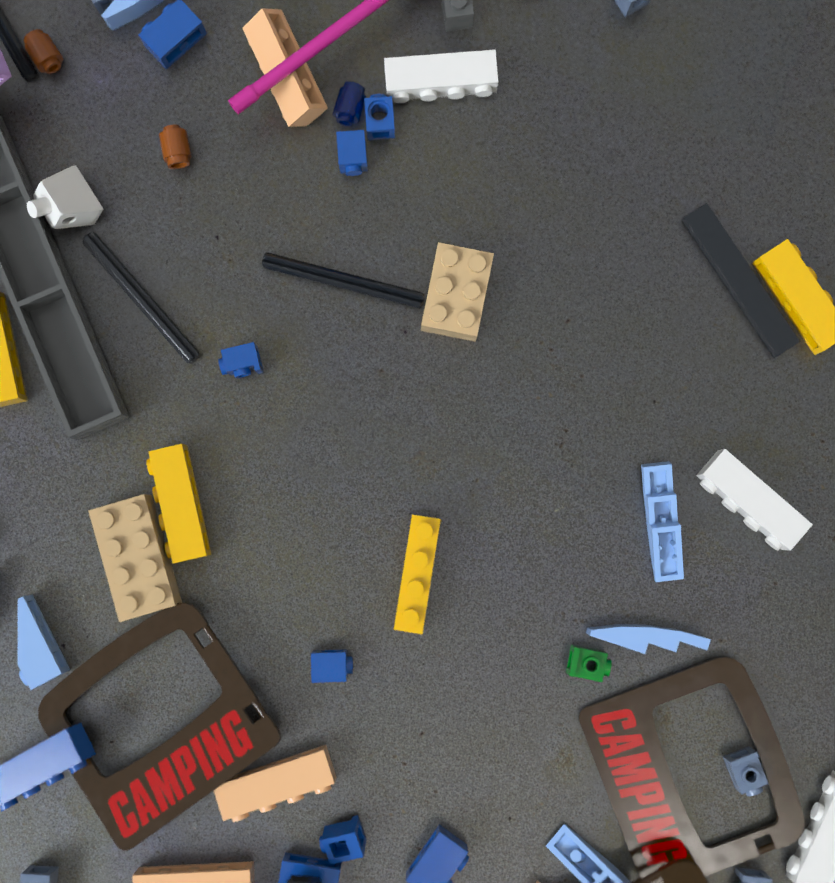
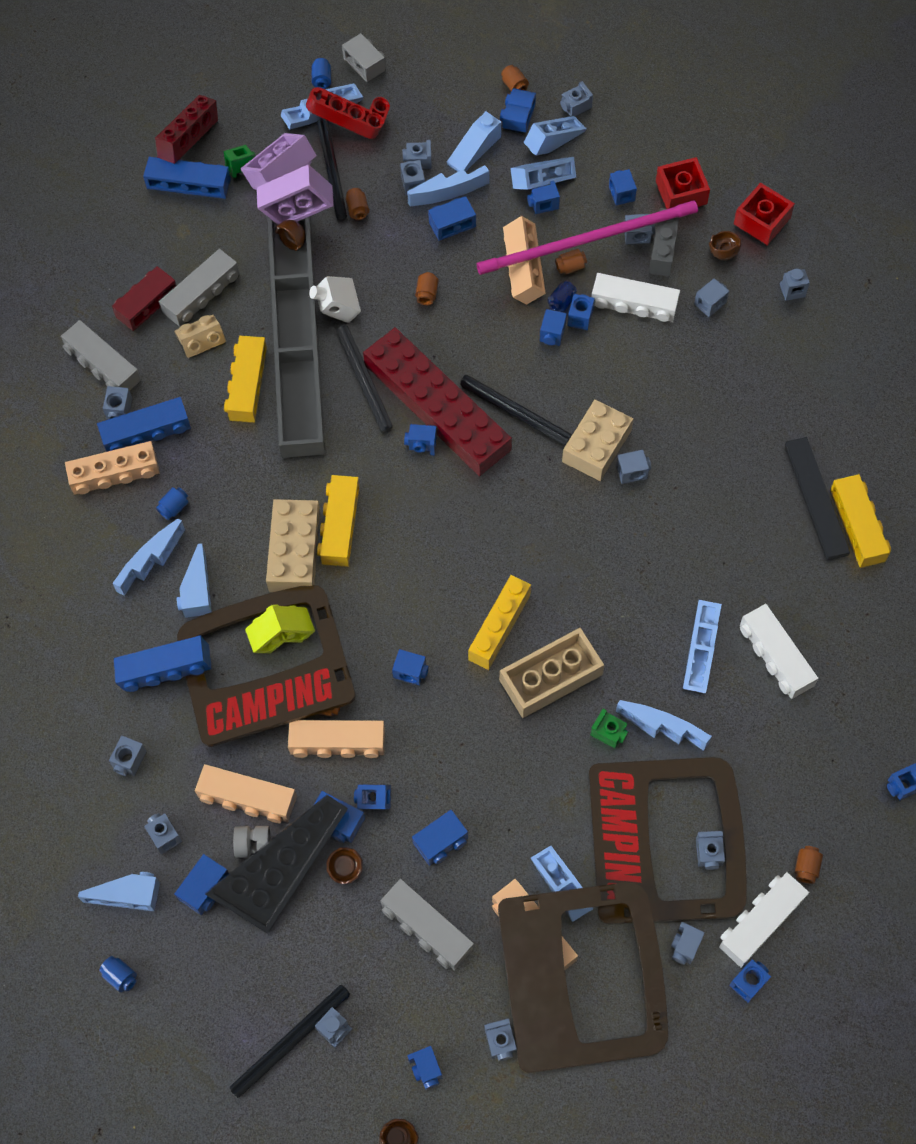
camera: 20 degrees right, 20 degrees down
none -> neon yellow brick [245,605,315,653]
none -> dark red brick [363,327,512,477]
none -> tan brick [499,628,604,718]
none -> dark orange brick [555,248,587,275]
none -> sand blue brick [616,450,651,484]
none -> sand blue brick [694,278,729,317]

